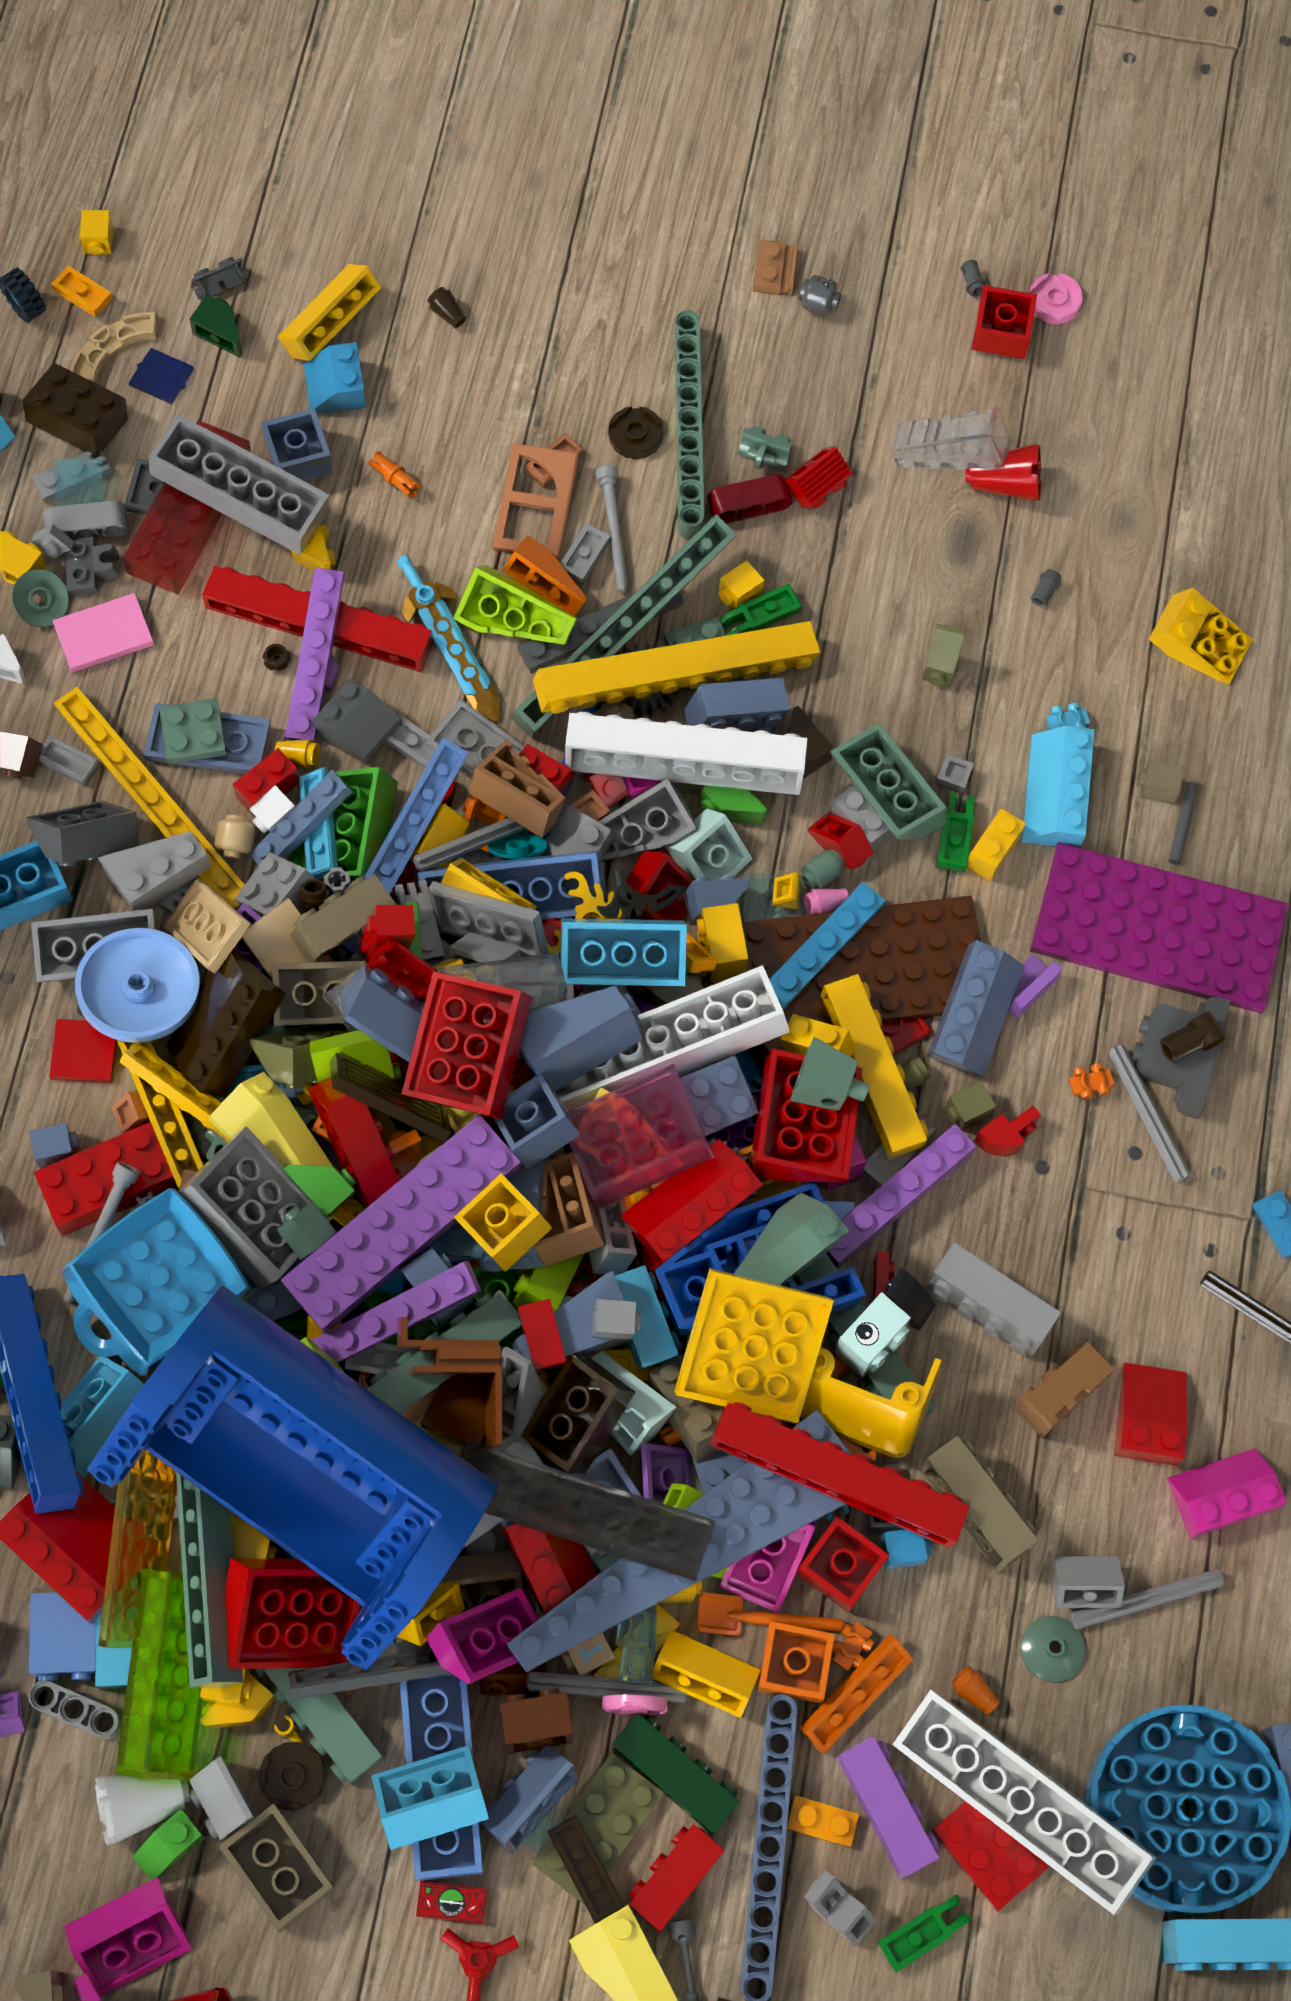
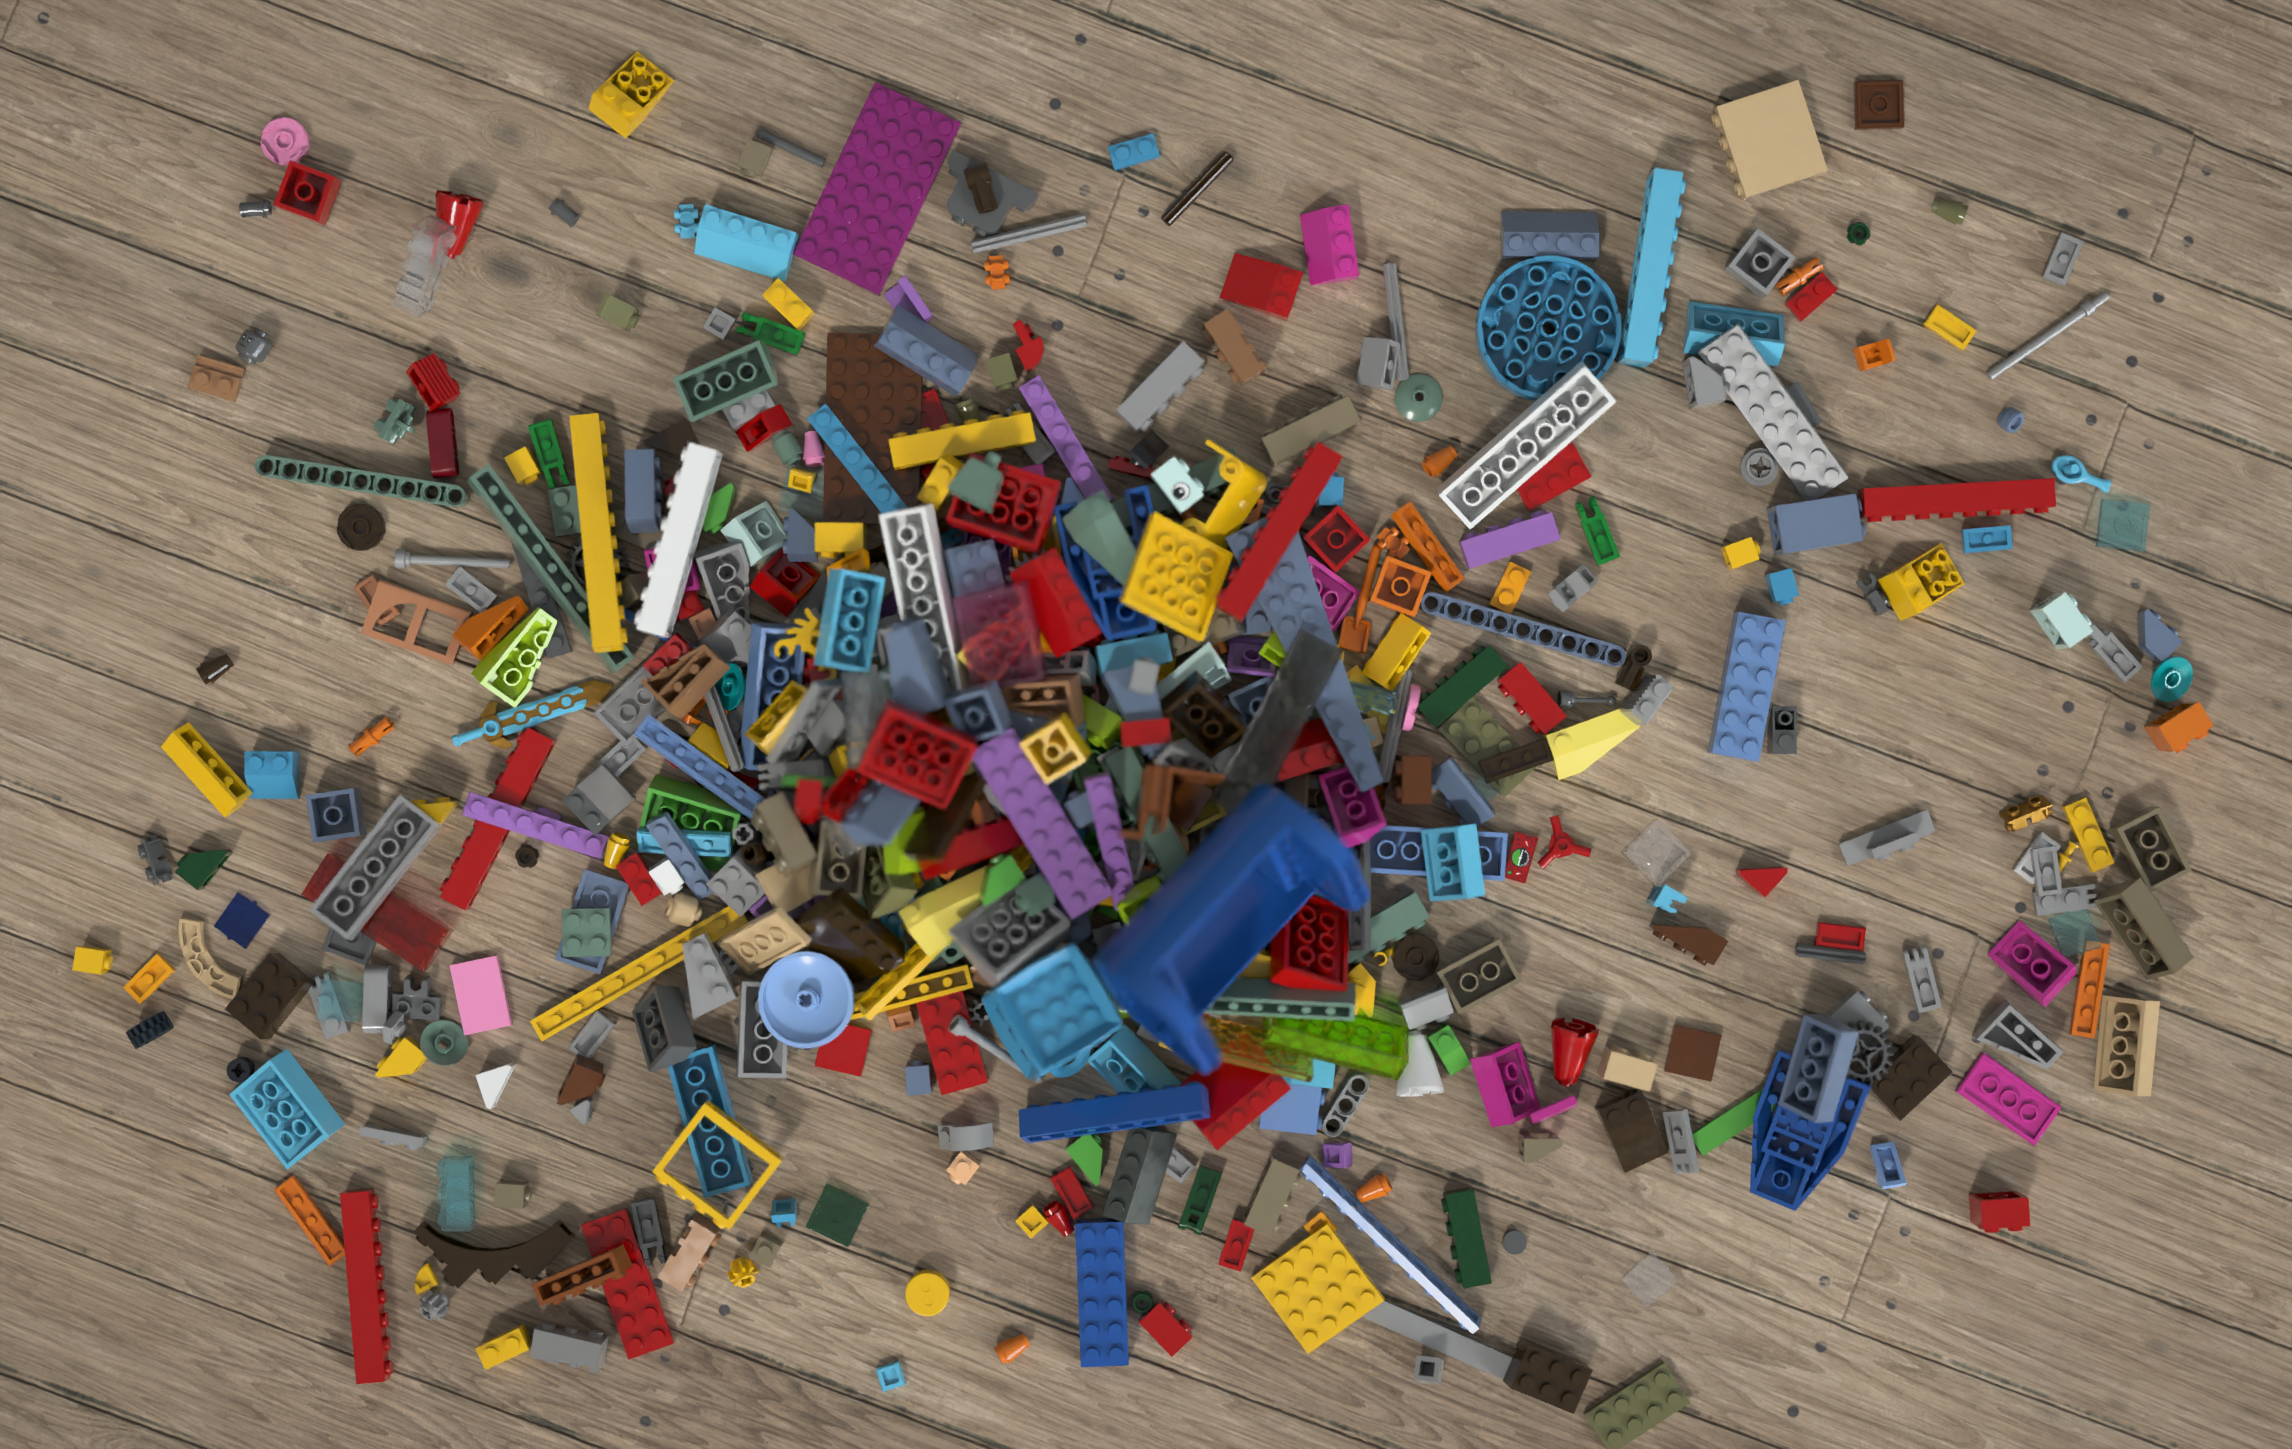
camera: 80 degrees left, 20 degrees up
pearl dark grey piece [597,870,686,920] -> none

